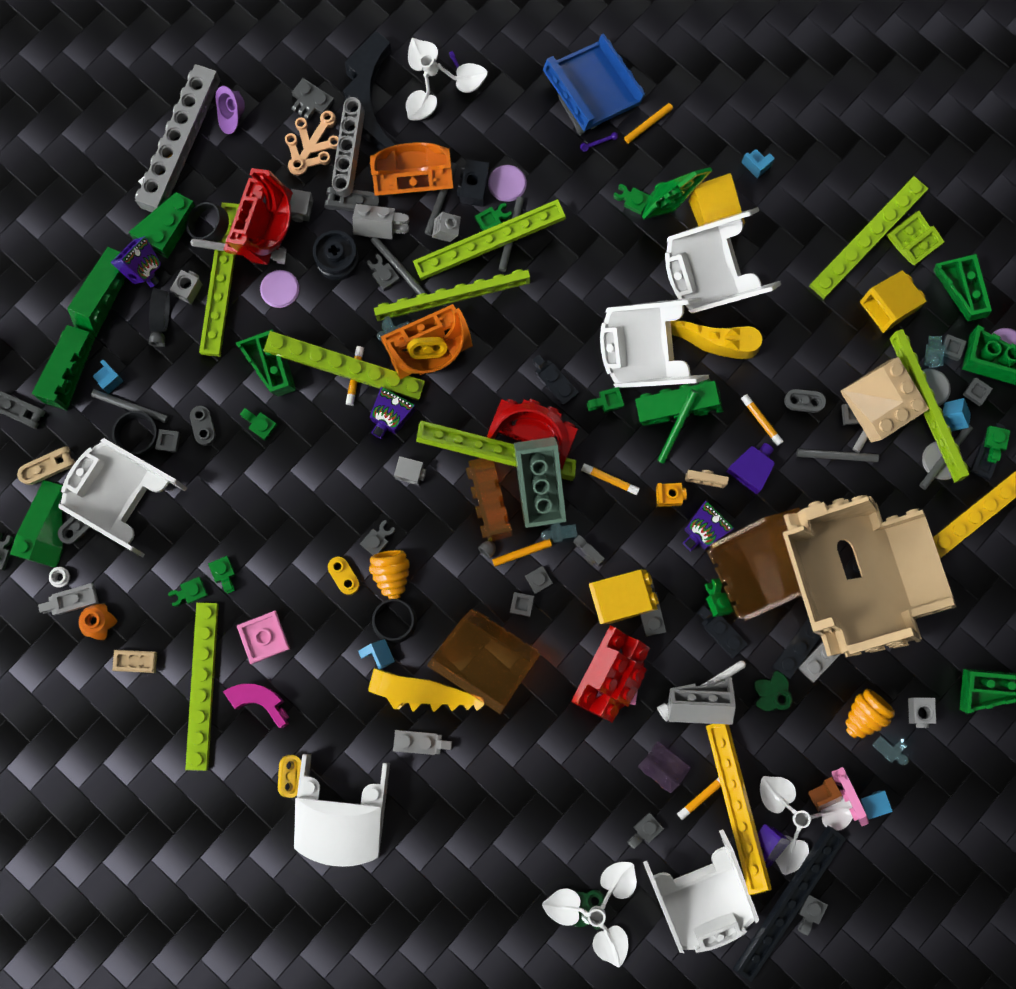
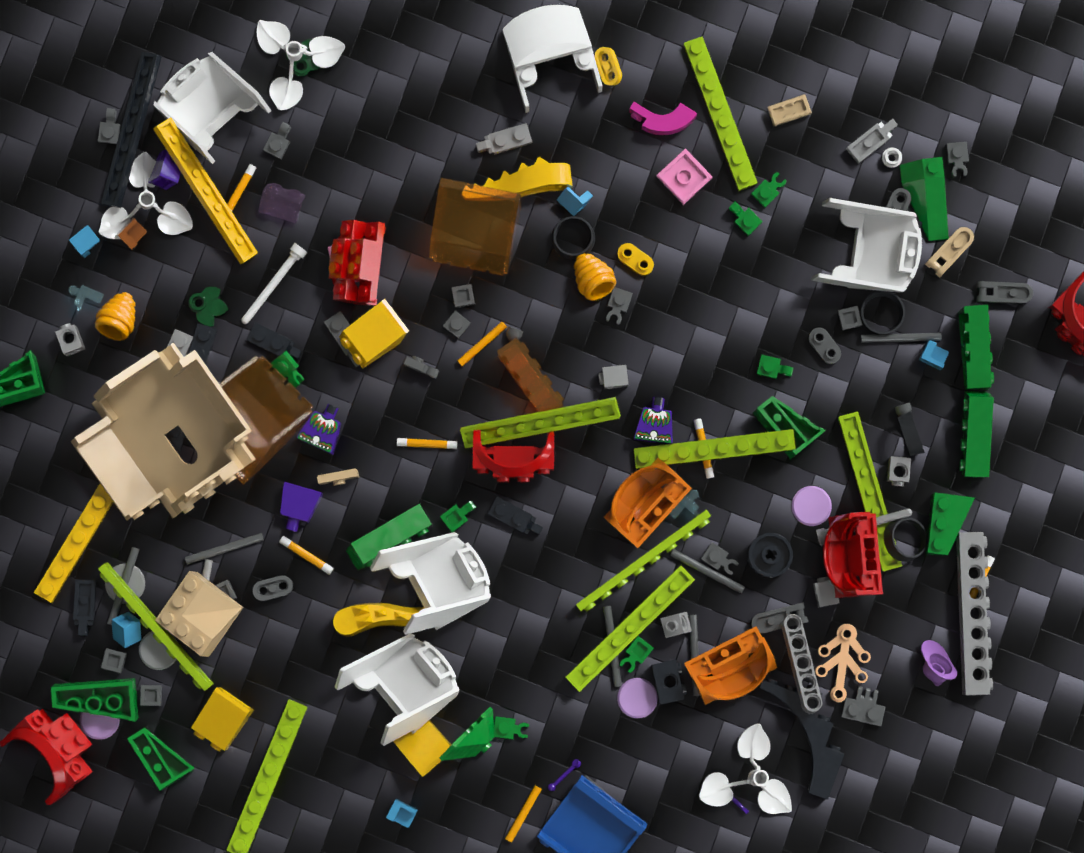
camera: 160 degrees right, 5 degrees up
orange piece [79,604,117,640] -> none
dark purple torso [111,236,161,287] -> none
light grey hinge [352,204,409,239] -> none
yellow plate [407,337,447,359] -> none
sand green brick [514,437,566,528] -> none
clear light blue piece [541,523,577,543] -> none
light orange brick [656,483,687,507] -> none
green bar [658,389,698,463] -> none
light grey wedge [668,677,736,725] -> none
bright pink hinge [832,767,869,826] -> none
lime slope [887,211,944,265] -> none
clear light blue piece [924,336,945,367] -> none
green plate [984,426,1010,463] -> none

